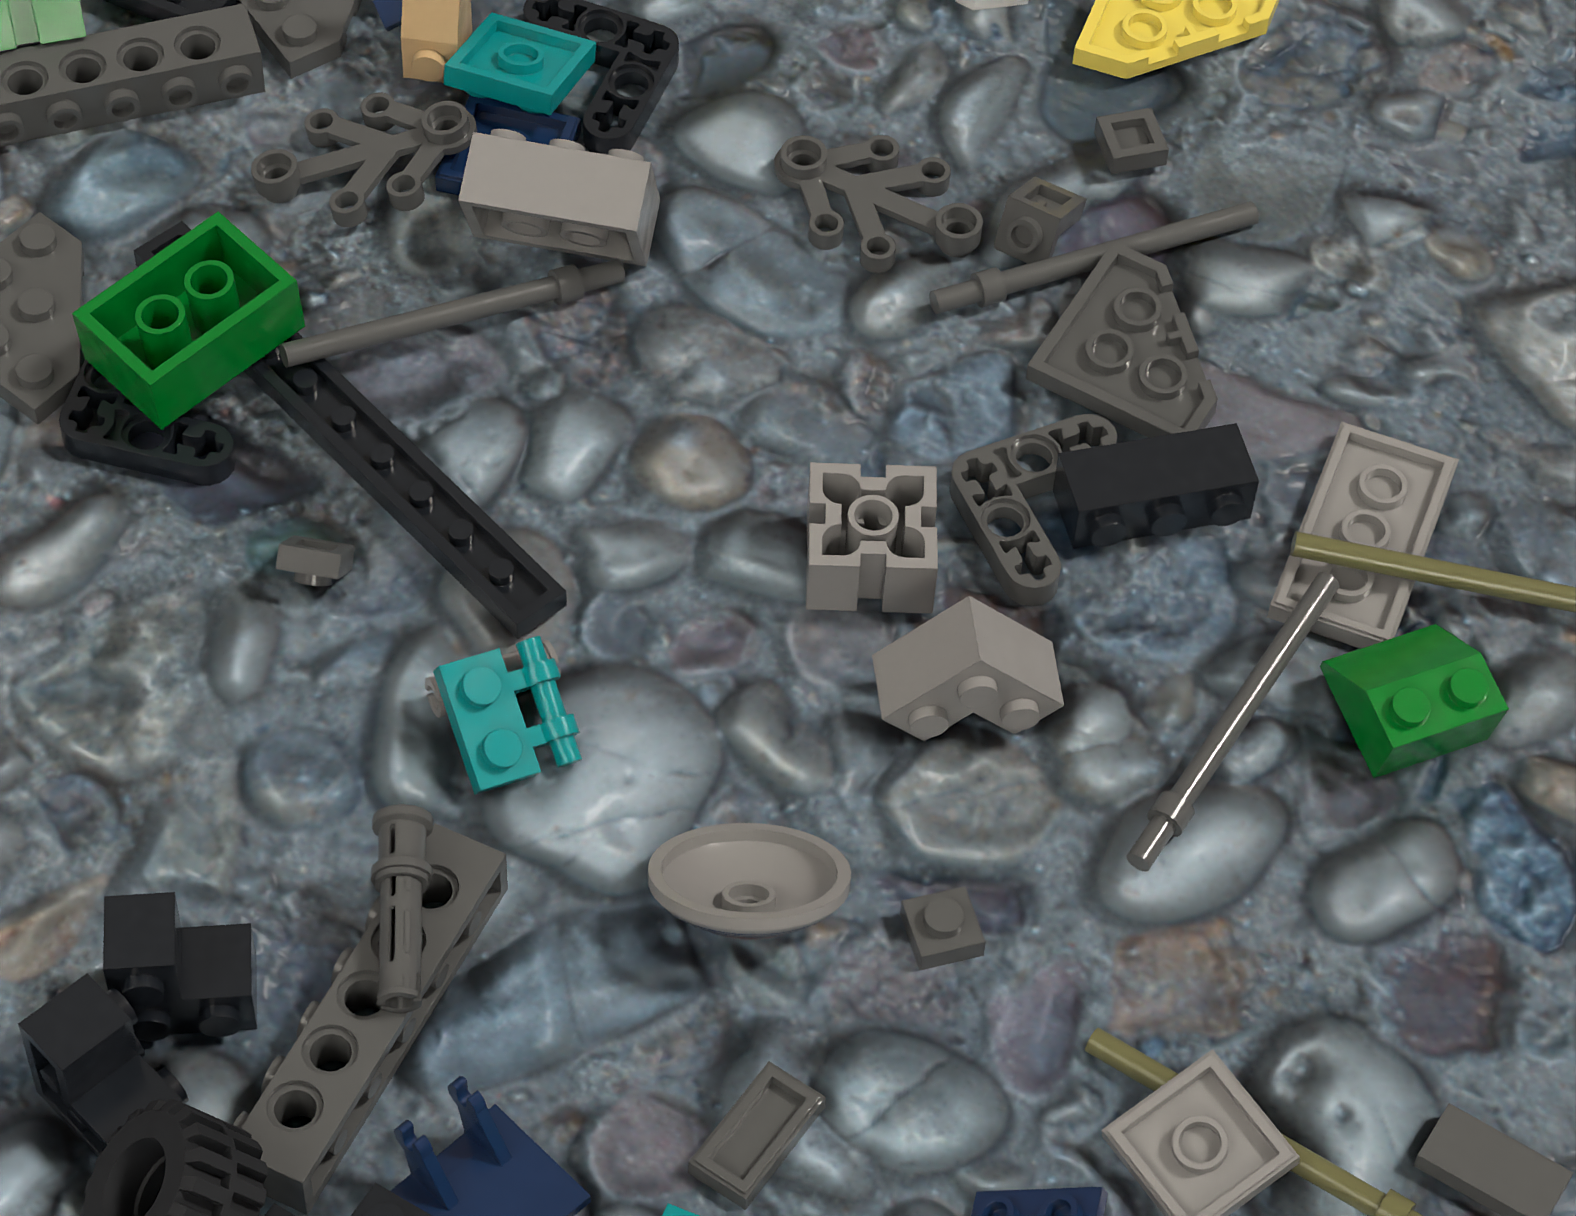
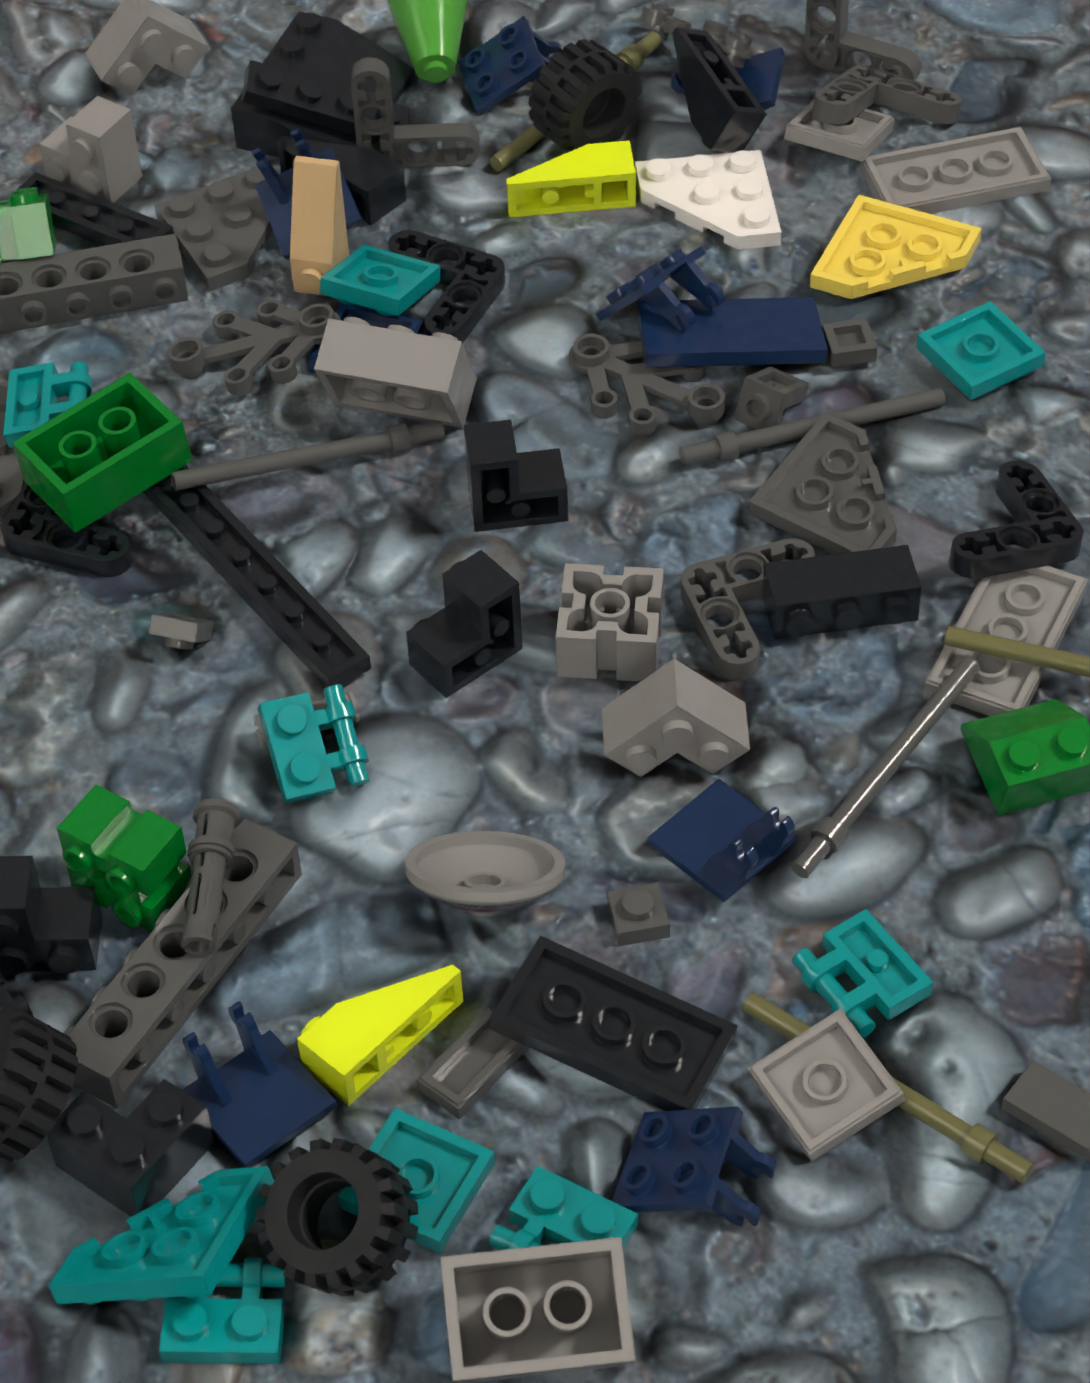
camera: 10 degrees right, 5 degrees down
none -> teal plate [3,361,92,448]
none -> green brick [57,784,192,932]
none -> neon yellow slope [297,965,464,1106]
none -> black brick [406,550,523,698]
none -> black brick [464,419,568,532]
none -> black plate [489,935,738,1111]
none -> dark blue plate [596,246,725,331]
none -> dark blue tile [637,297,828,367]
none -> dark blue plate [647,779,796,902]
none -> teal plate [792,909,933,1038]
none -> teal plate [916,301,1046,400]
none -> black beam [948,461,1084,579]

